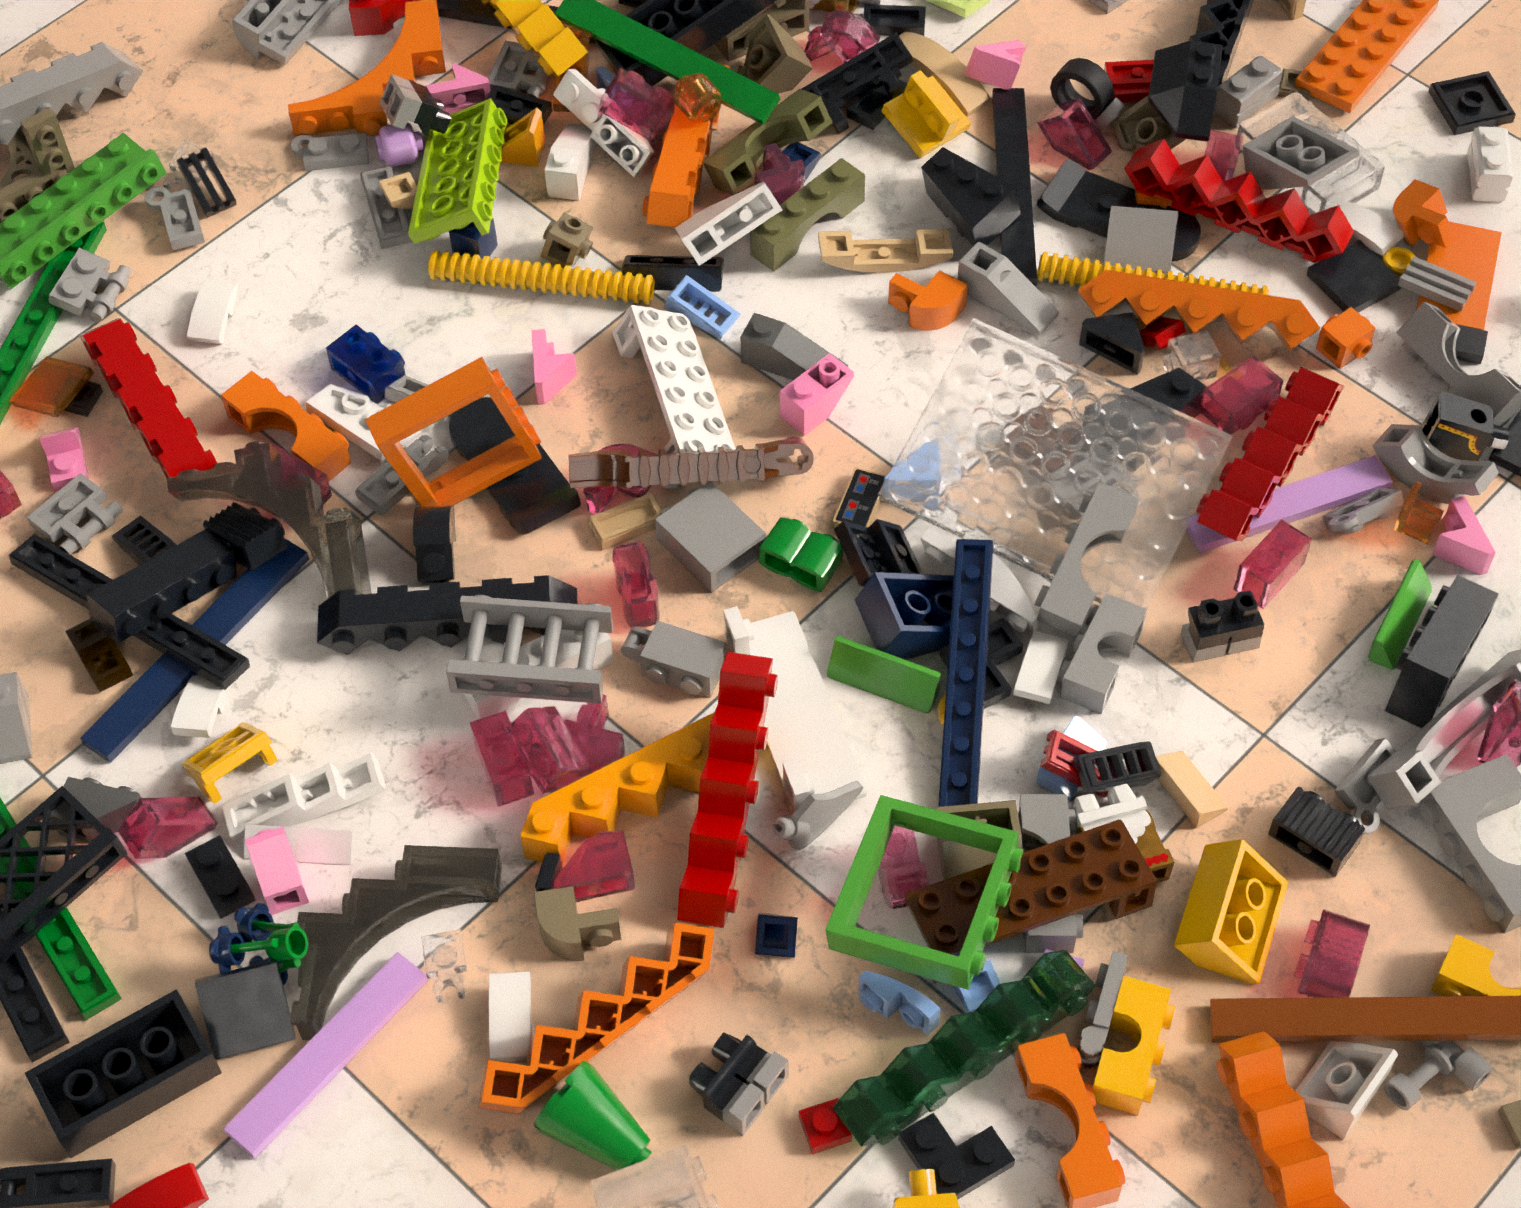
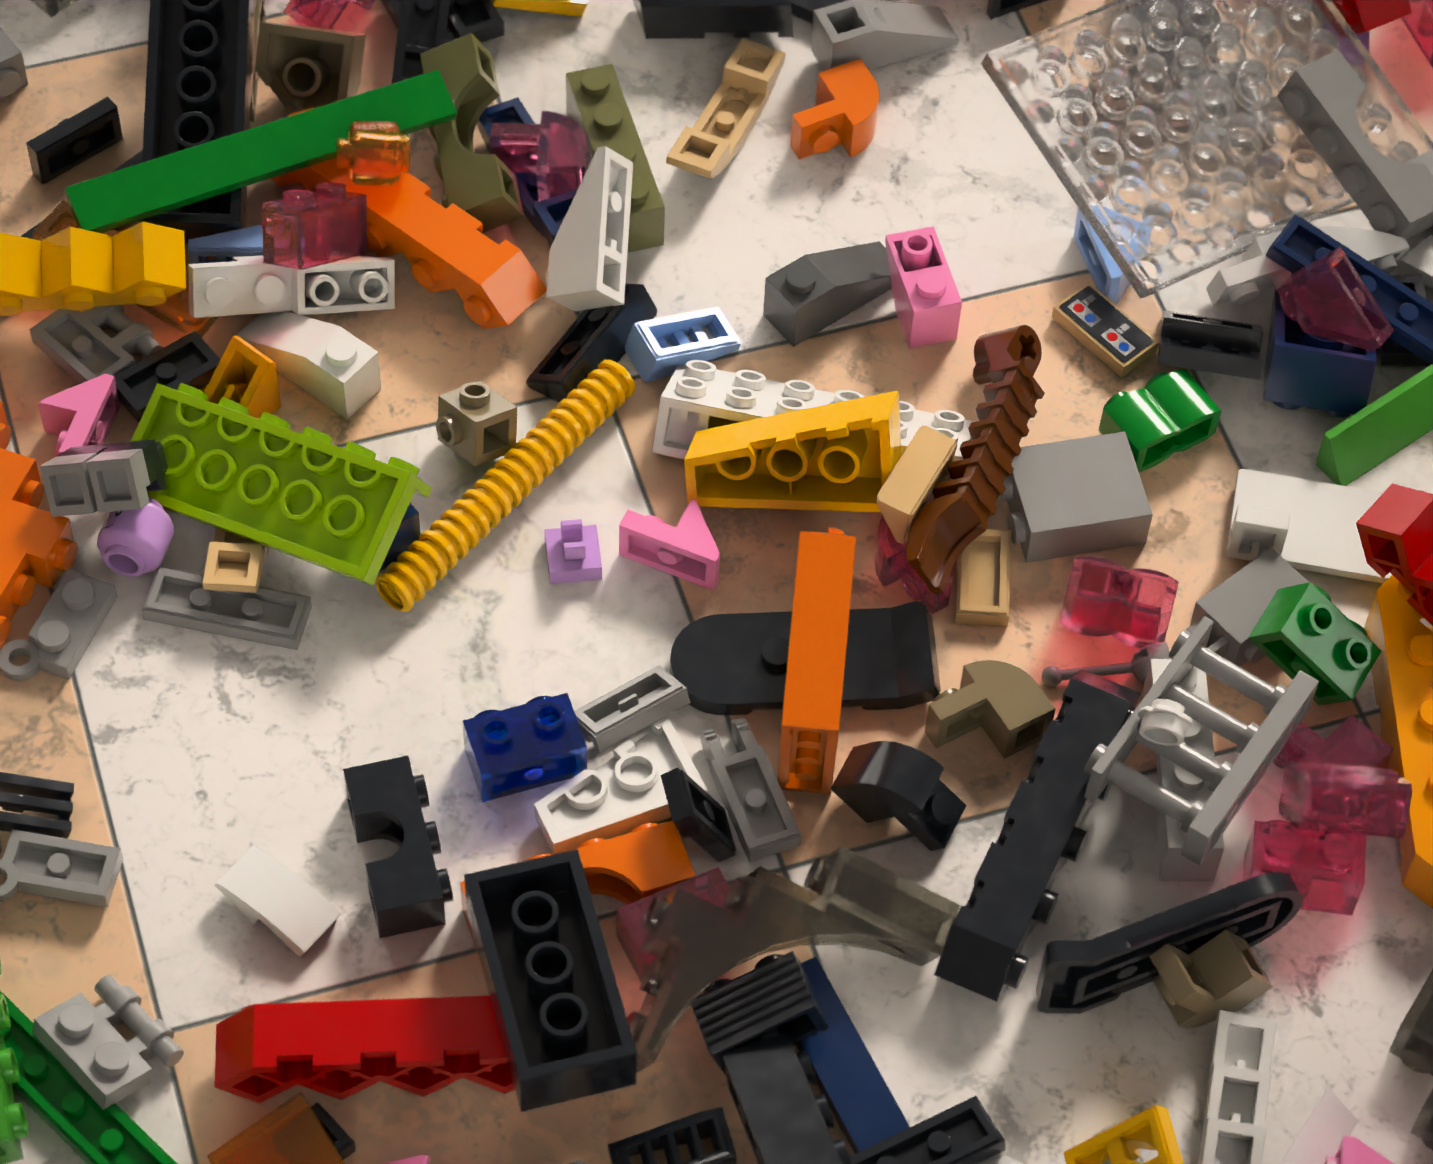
camera: 65 degrees left, 0 degrees up
none -> black arch [343,756,453,938]
none -> black brick [464,849,637,1112]
none -> lavender tile [544,519,602,584]
none -> black plate [660,767,737,862]
none -> yellow wedge [684,390,902,512]
none -> tan slope [876,425,957,544]
none -> dark tan brick [925,660,1056,759]
none -> black piece [1036,872,1303,1014]
none -> light grey hinge [1041,642,1170,687]
none -> white plate [1138,699,1193,746]
none -> dark tan brick [1149,930,1273,1028]
none -> green brick [1248,582,1382,706]
none -> clear pink slope [1277,246,1394,351]

